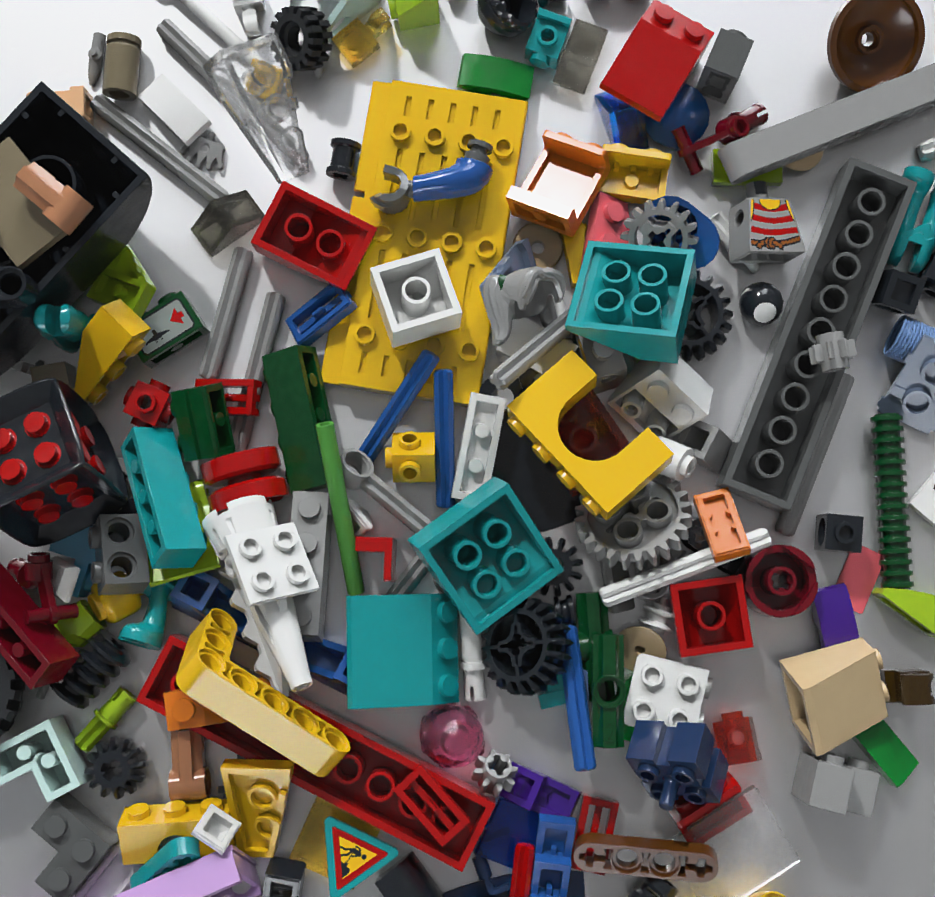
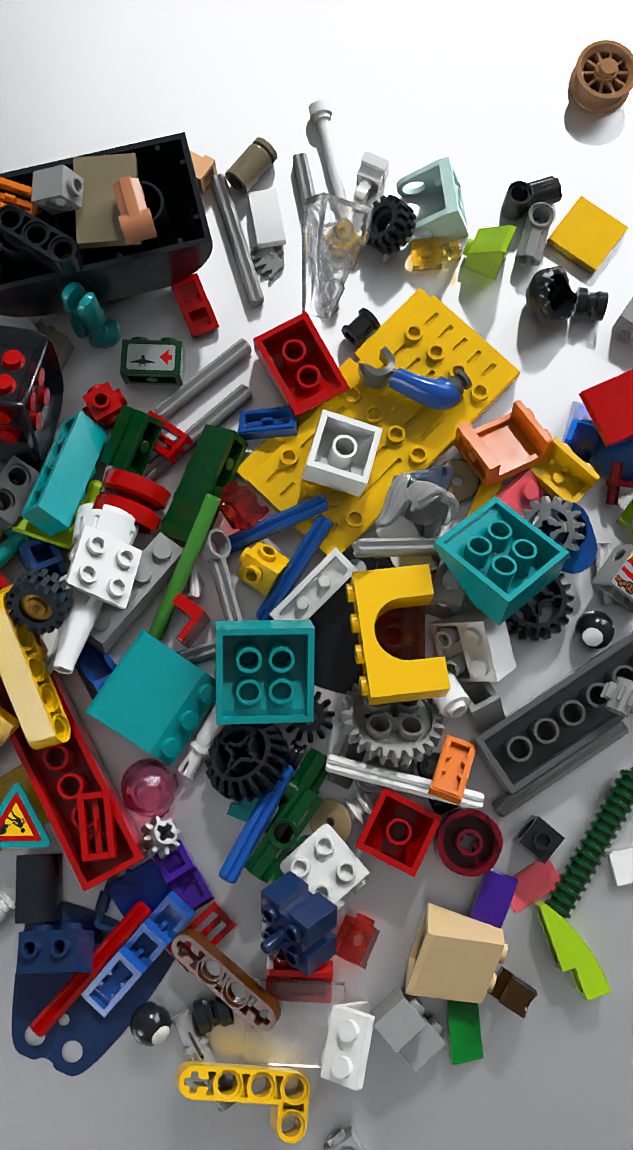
camera: 30 degrees right, 5 degrees down
yellow slope [74,299,151,405] -> none
lime wing [86,244,157,318] -> none
light grey helmet [88,32,106,86] -> none
clear smoke slope [190,190,265,258] -> none
green slope [457,53,535,101] -> none
teal brick [524,8,572,70] -> none
clear smoke slope [552,19,608,95] -> none
none -> black wheel [5,568,74,634]
none -> red slope [171,273,219,338]
none -> clear red brick [218,481,270,530]
none -> white bracket [320,1000,375,1091]

